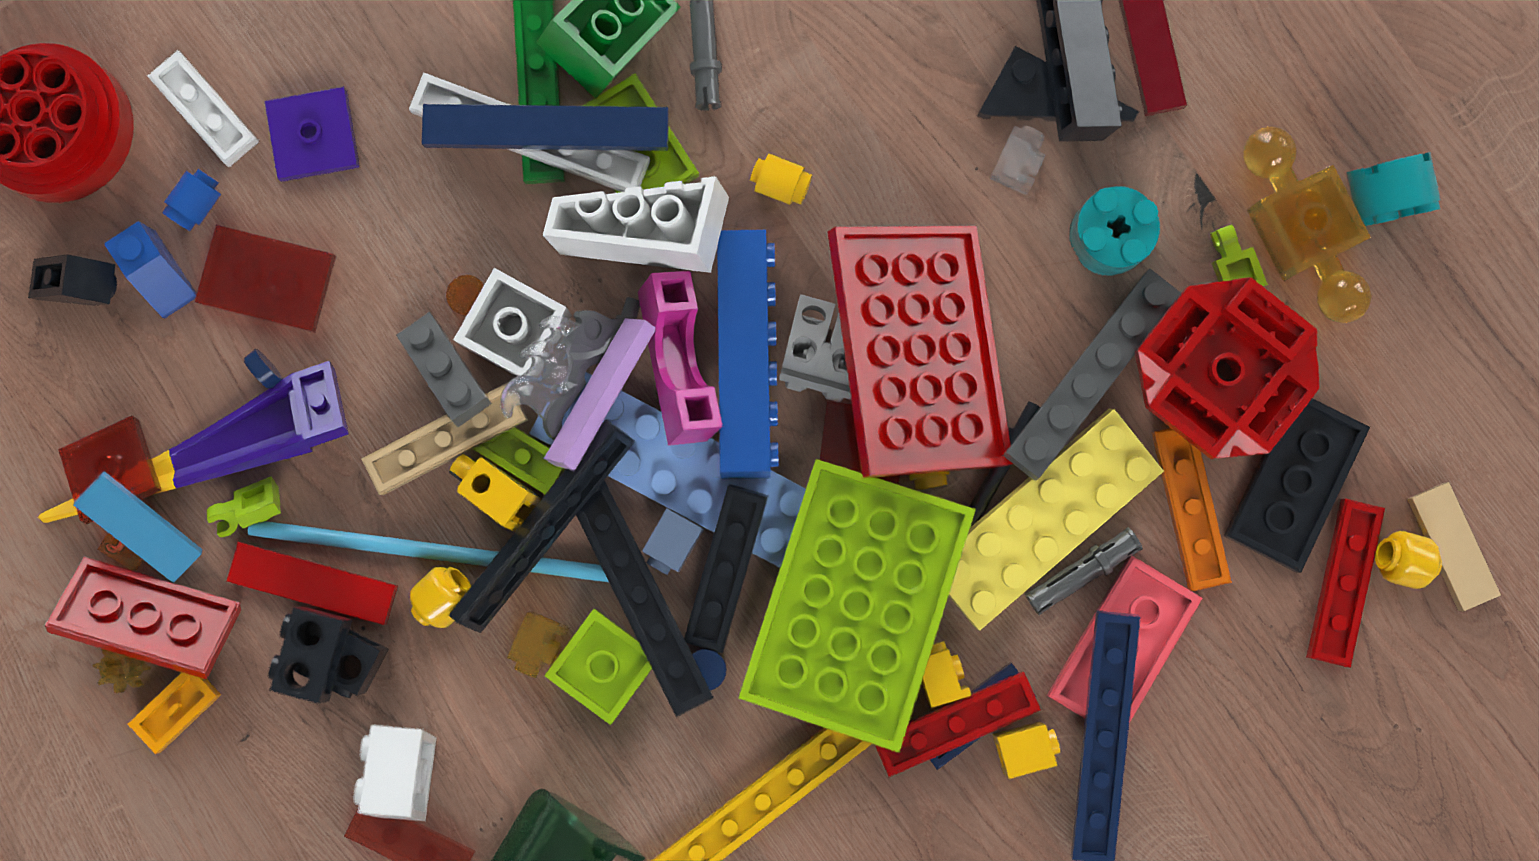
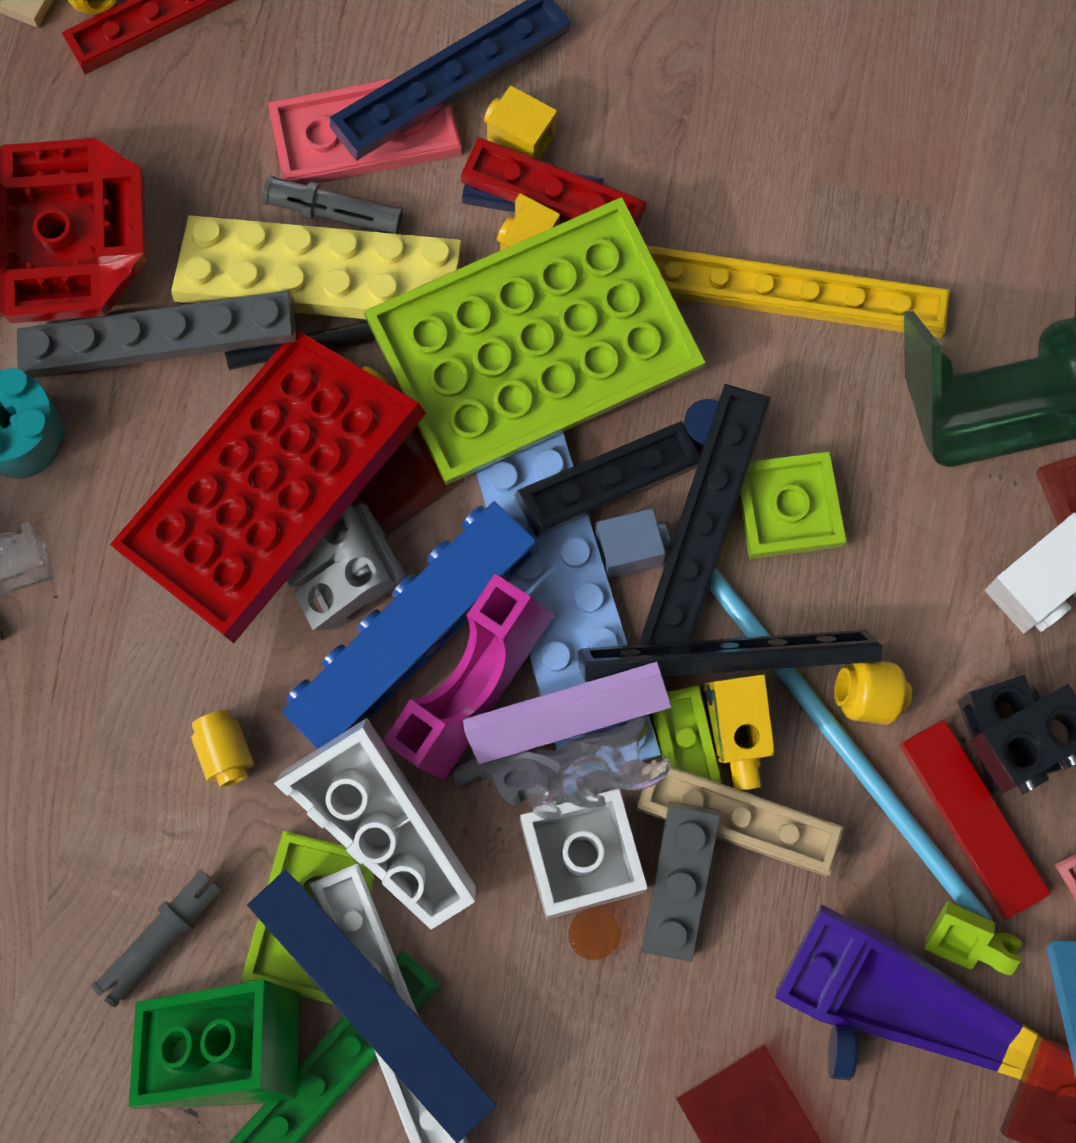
camera: 135 degrees left, 10 degrees down
clear yellow brick [507,611,570,678] -> none
orange tile [1152,428,1232,591] -> none
black tile [1224,398,1370,573] -> none

